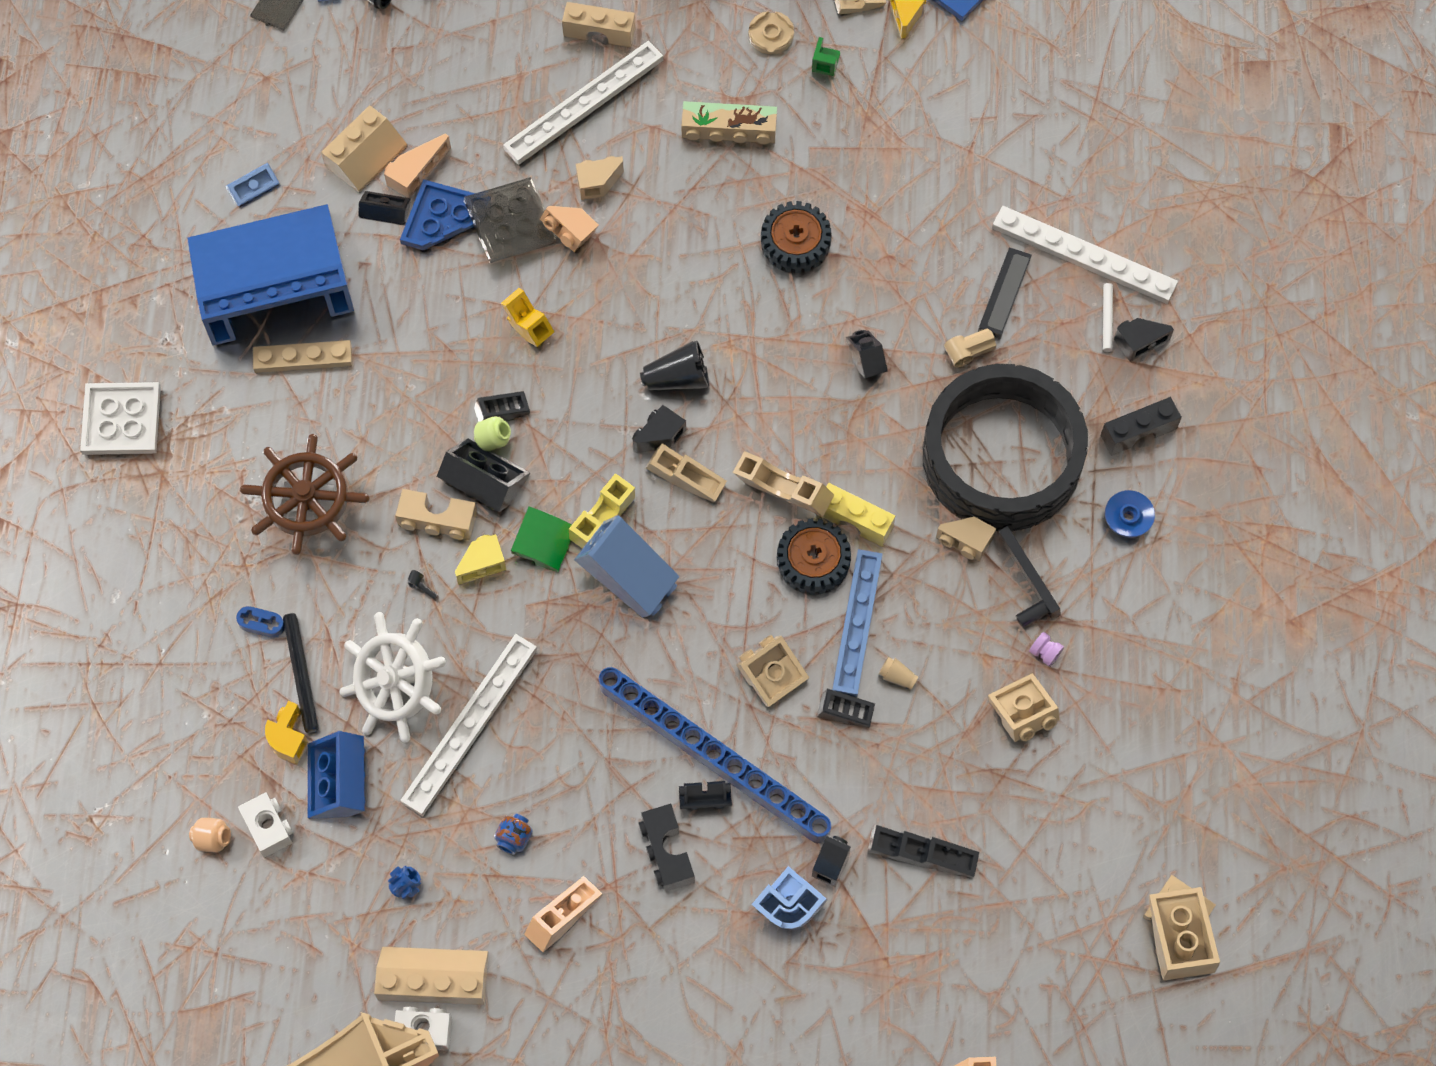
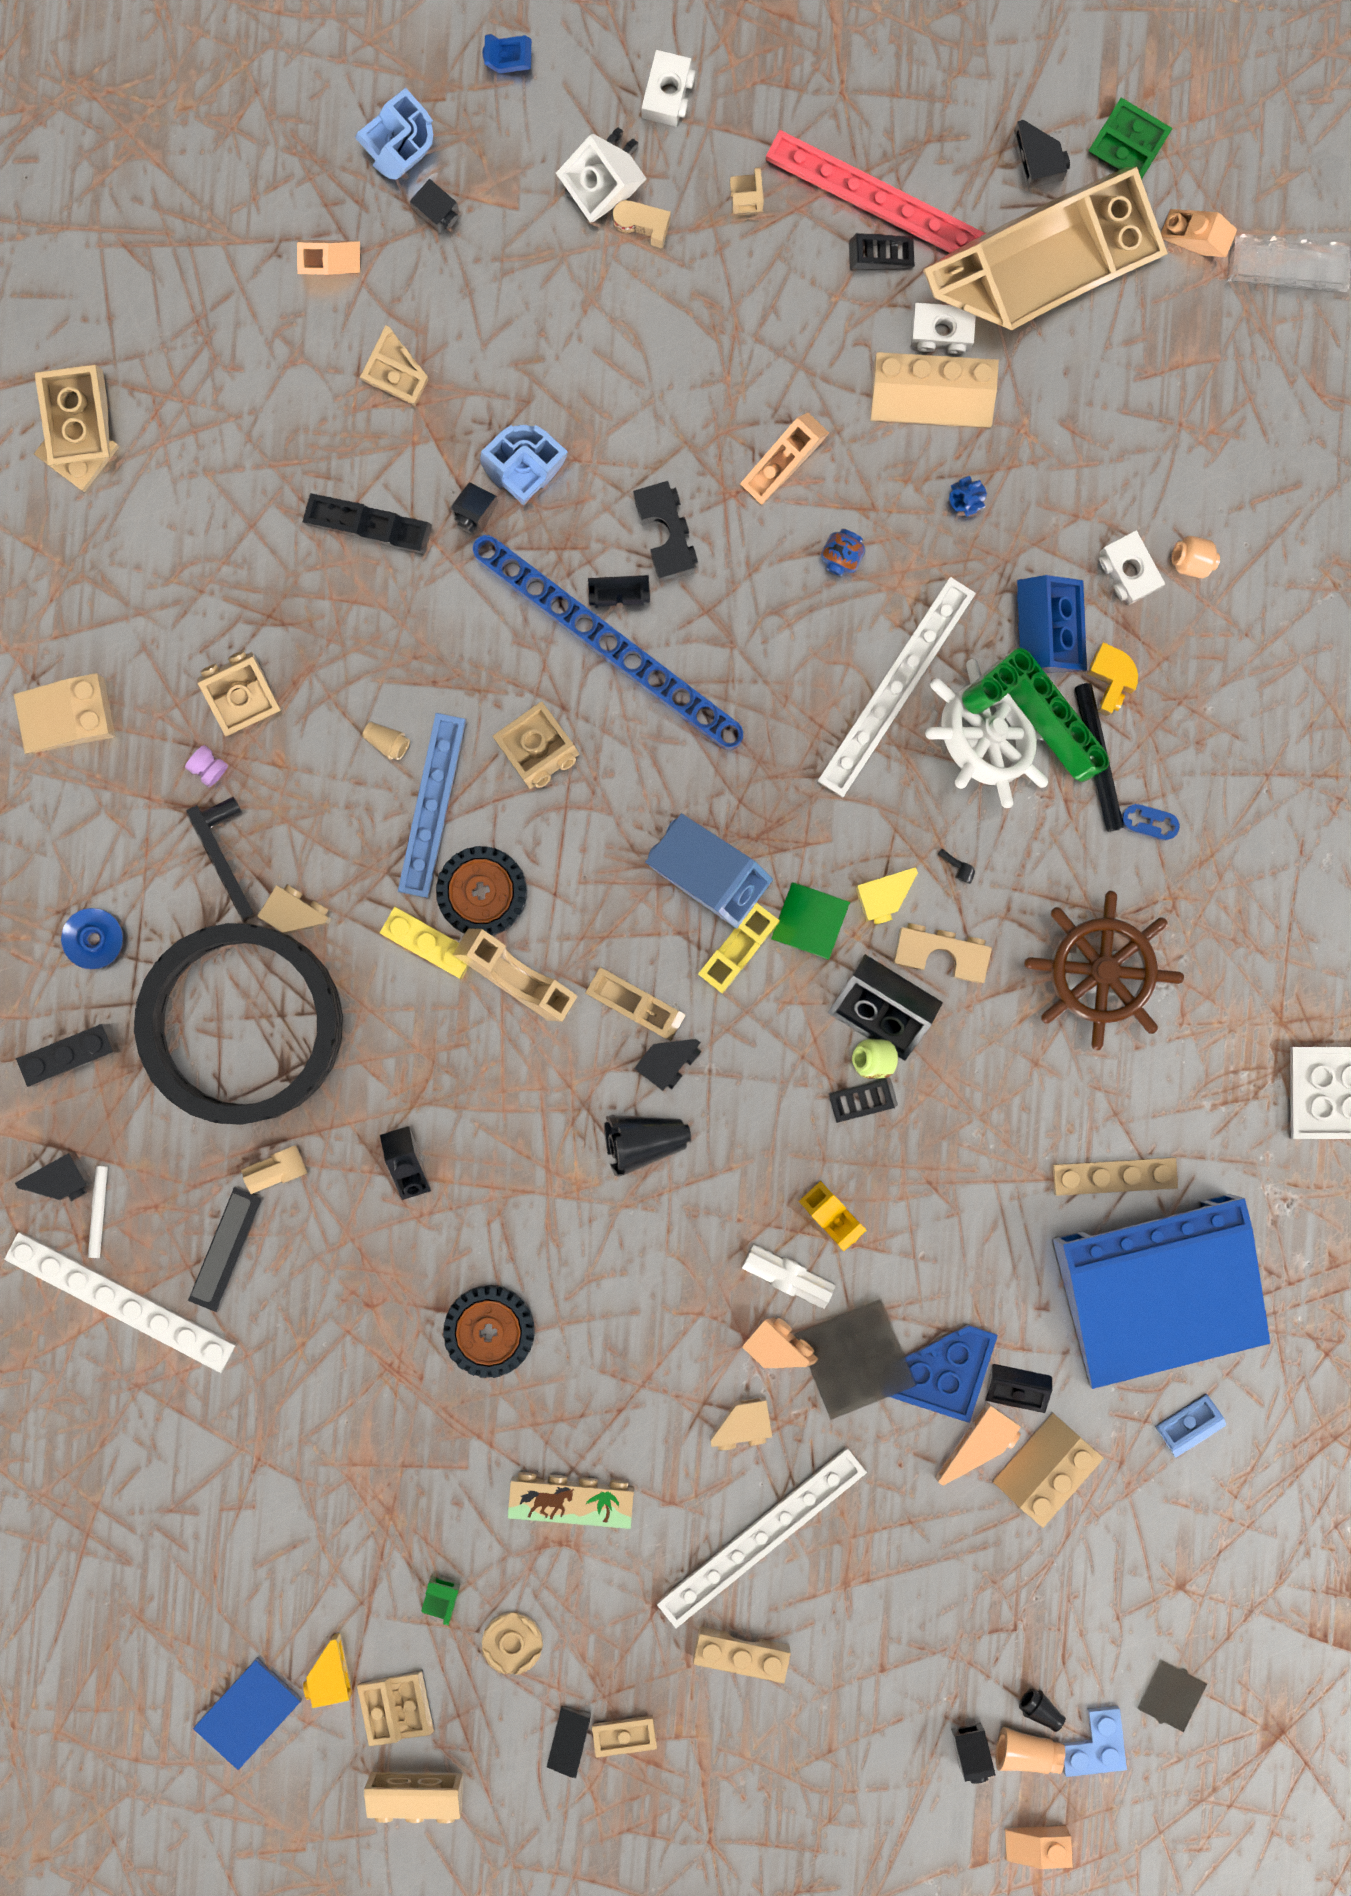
camera: 175 degrees right, 20 degrees up
black slope [817,688,875,728] -> none
none -> tan slope [14,673,116,754]
none -> tan wing [360,325,429,406]
none -> white piece [742,1244,836,1309]
none -> green beam [962,648,1109,782]

